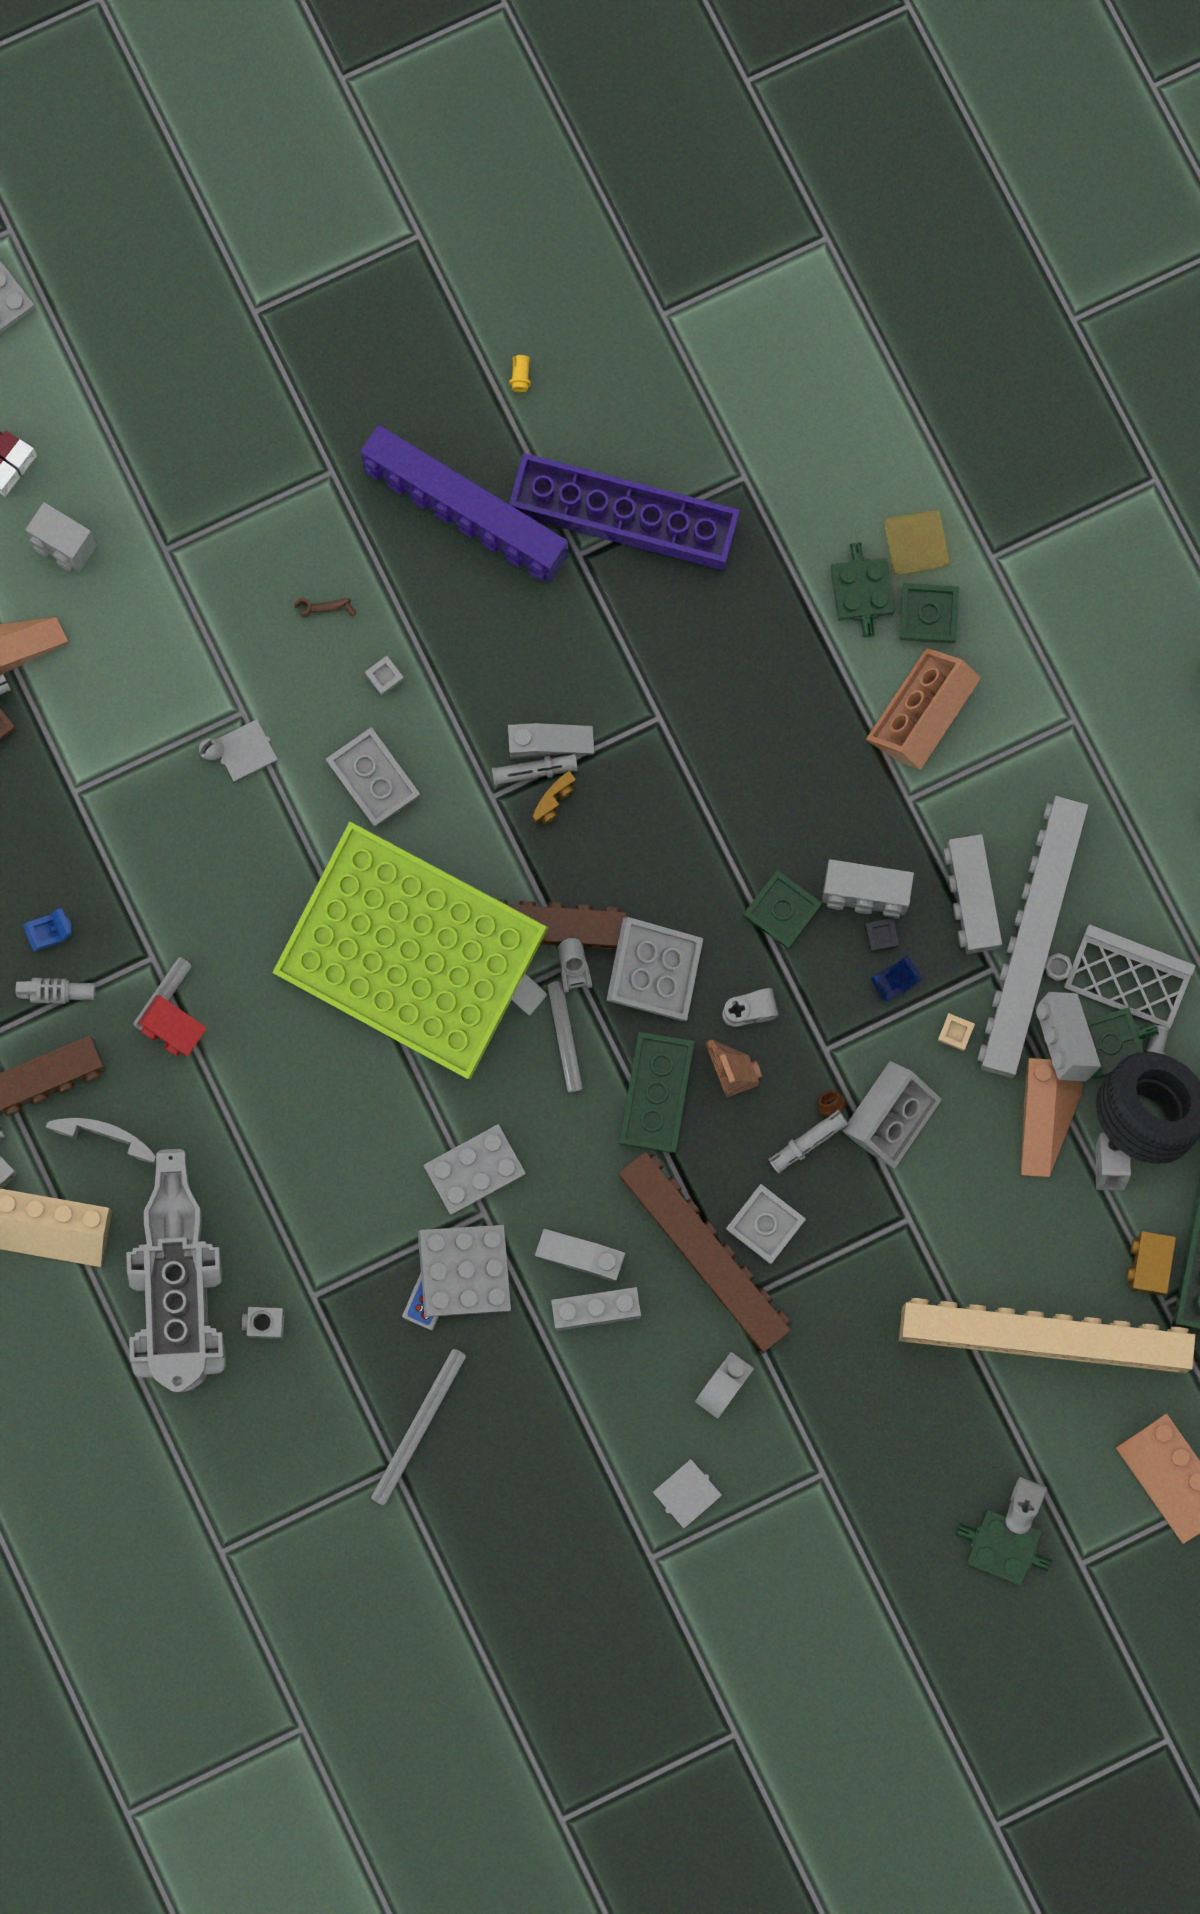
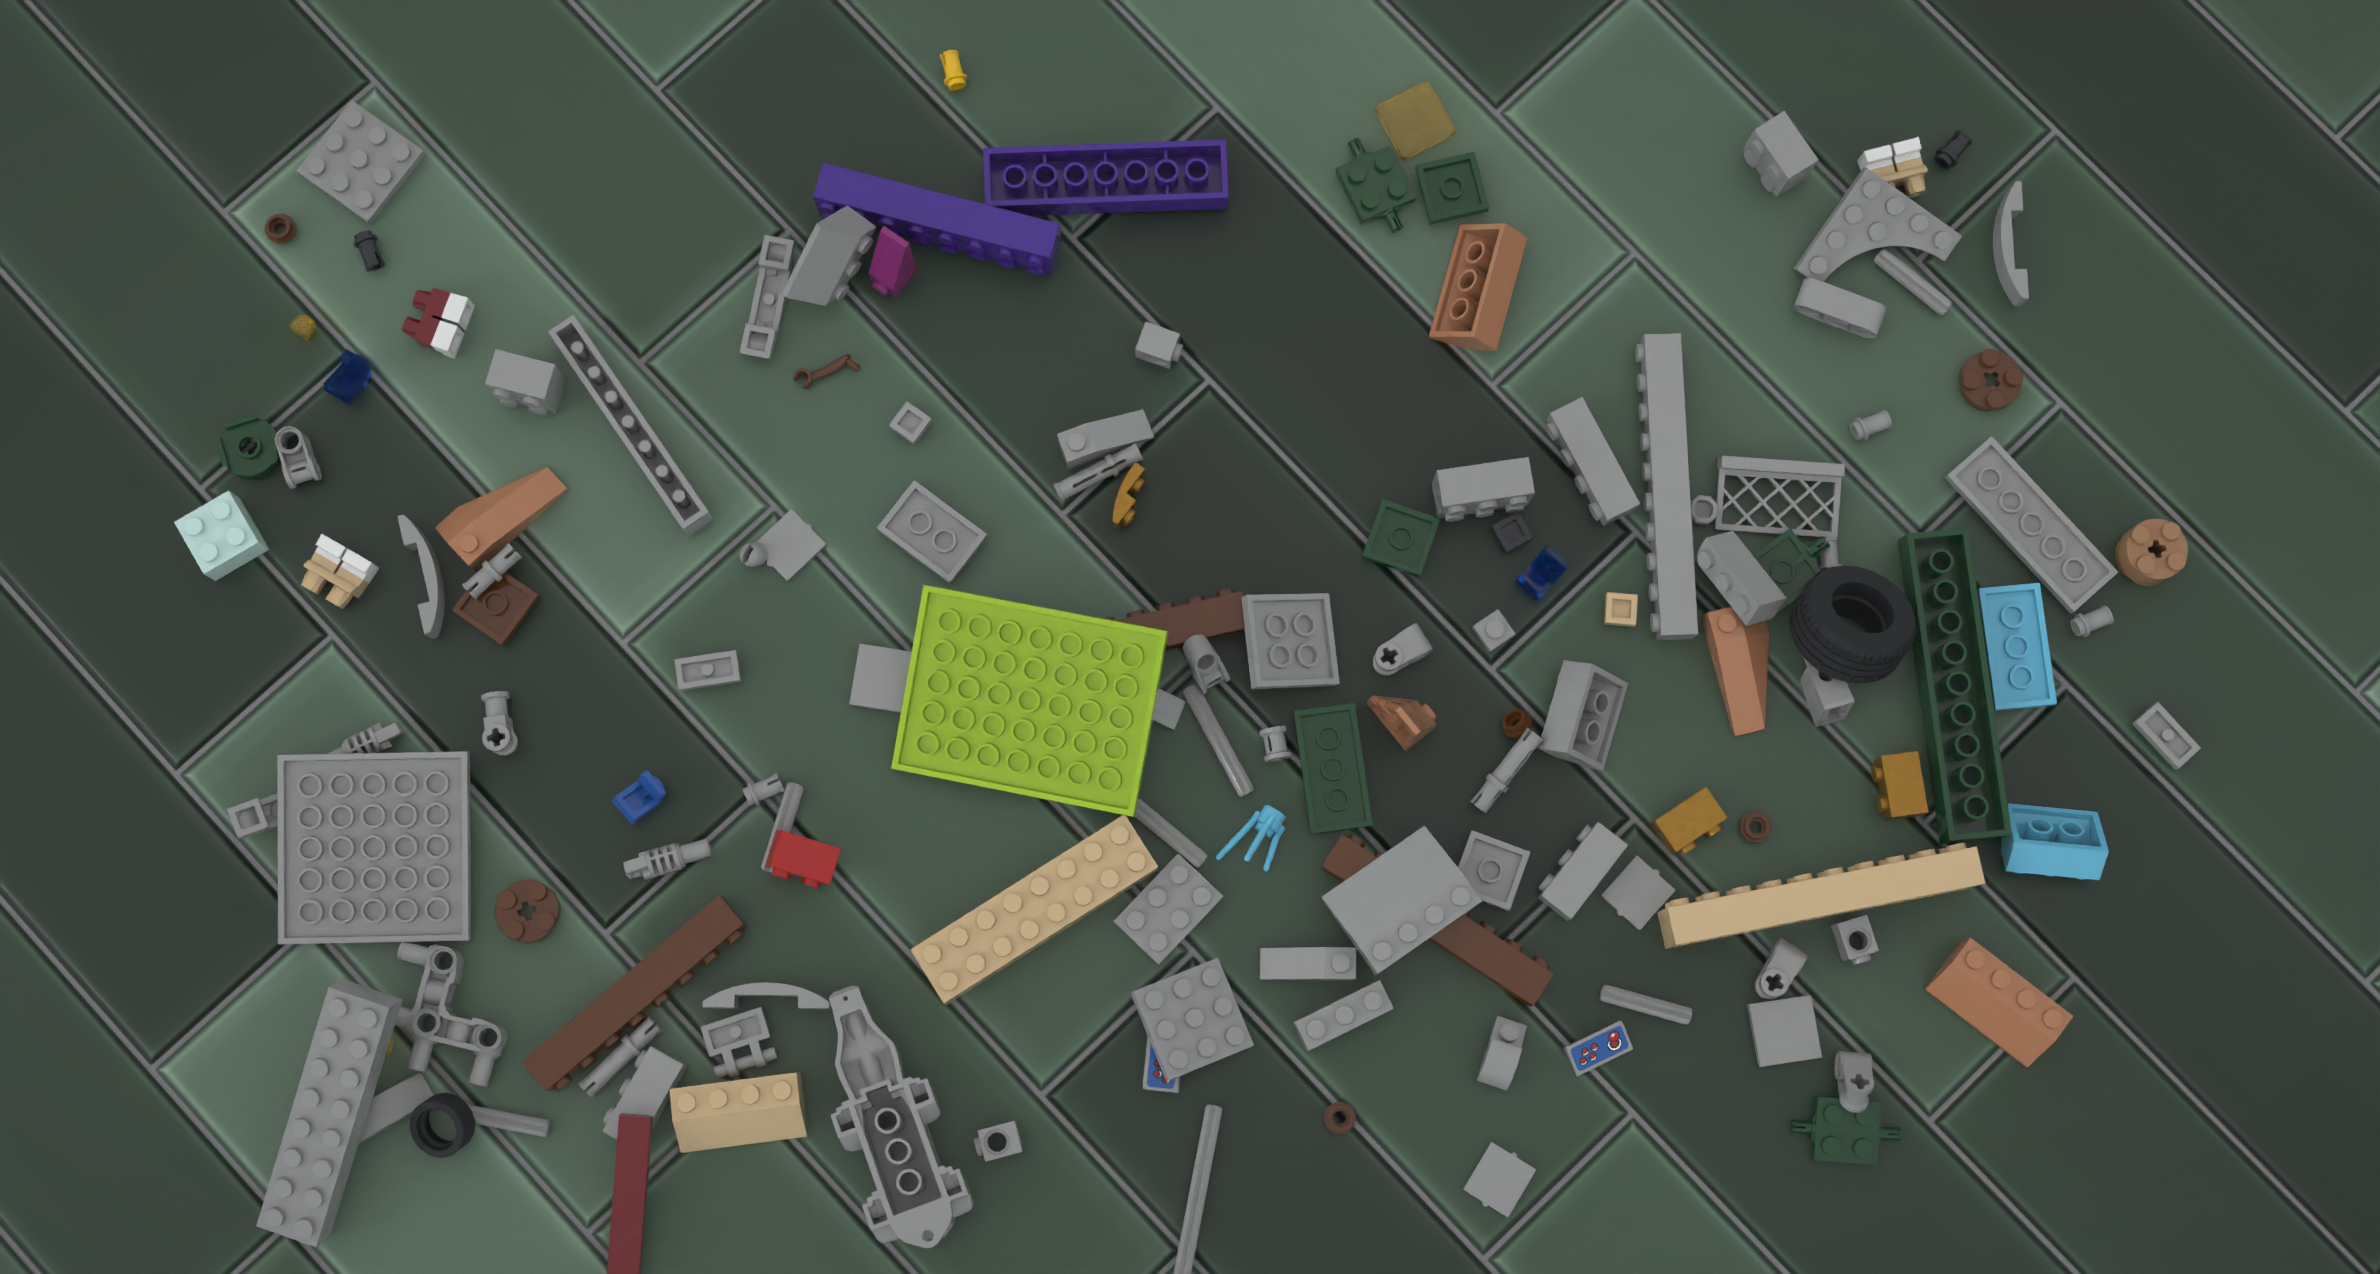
camera: 20 degrees left, 0 degrees up
none -> light grey brick [548,315,714,536]
none -> light grey plate [674,650,742,691]
none -> light grey plate [701,1007,778,1079]
none -> light grey slope [740,235,795,360]
none -> light grey pin [742,773,784,806]
none -> light grey slope [782,205,876,306]
none -> light grey tile [849,644,912,713]
none -> magenta slope [868,226,917,298]
none -> tan brick [910,815,1158,1005]
none -> light grey axle [1134,799,1207,868]
none -> light grey brick [1135,321,1184,369]
none -> medium azure plant [1215,805,1286,872]
none -> light grey bush [1259,726,1292,762]
none -> light grey slope [1321,826,1482,976]
none -> reddish brown plate [1324,1102,1356,1134]
none -> light grey plate [1472,609,1516,653]
none -> light grey brick [1538,822,1628,921]
none -> slope [1563,1020,1633,1077]
none -> light grey axle [1600,985,1692,1024]
none -> light grey piece [1601,856,1675,930]
none -> pearl gold brick [1650,787,1727,855]
none -> reddish brown plate [1740,812,1771,843]
none -> light grey tile [1747,995,1822,1067]
none -> light grey piece [1755,937,1808,1000]
none -> light grey brick [1831,915,1879,965]

